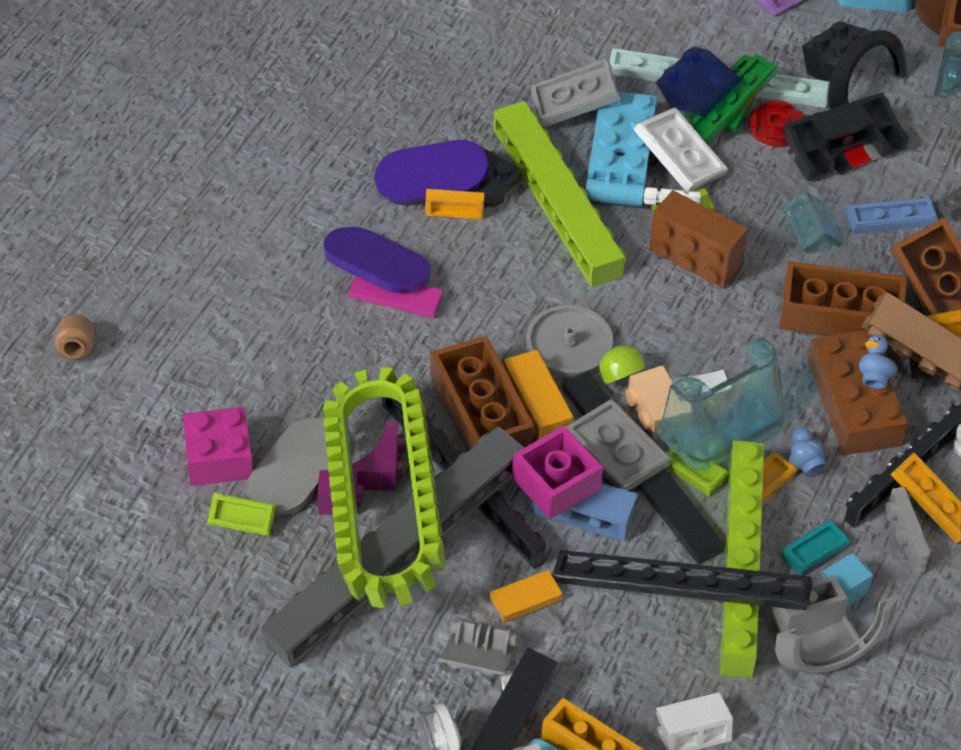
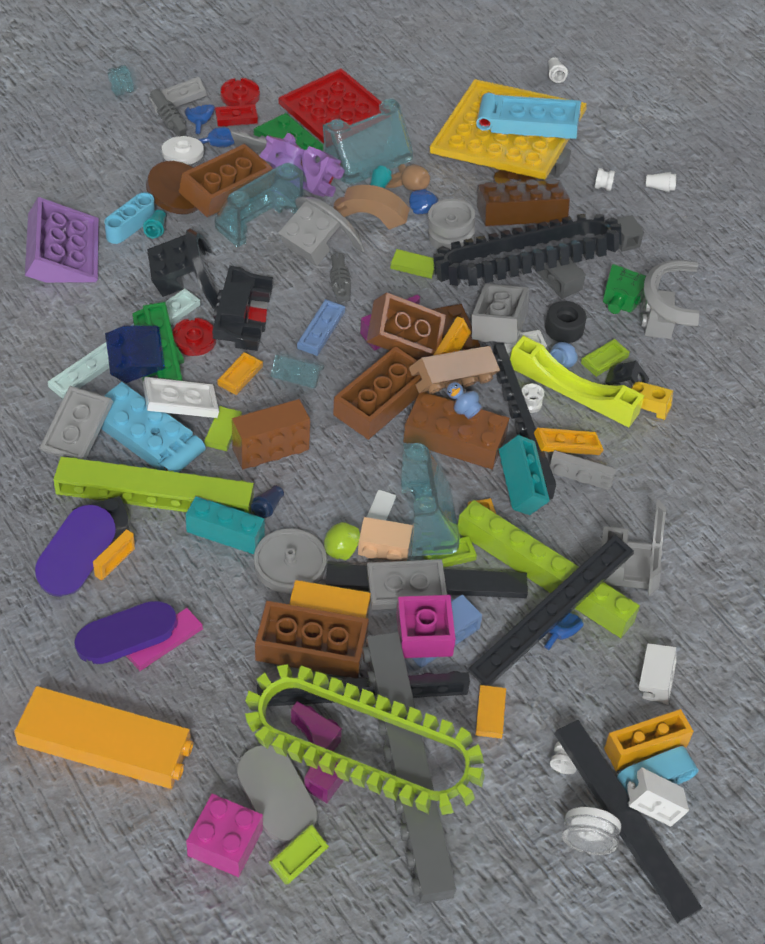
camera: 60 degrees left, 0 degrees up
medium nougat head [54,314,96,360] -> none
light grey hinge [439,618,518,676] -> none
white axle [644,187,701,205] -> none
teal tile [780,519,851,576] -> none
medium blue animal [789,428,828,477] -> none
medium azure brick [821,553,873,606] -> none
none -> light orange brick [14,686,194,789]
none -> teal cone [143,209,166,239]
none -> teal brick [185,496,265,554]
none -> light orange tile [217,352,263,395]
none -> dark blue cone [251,485,284,518]
none -> teal brick [498,435,550,516]
none -> blue piece [544,613,584,650]

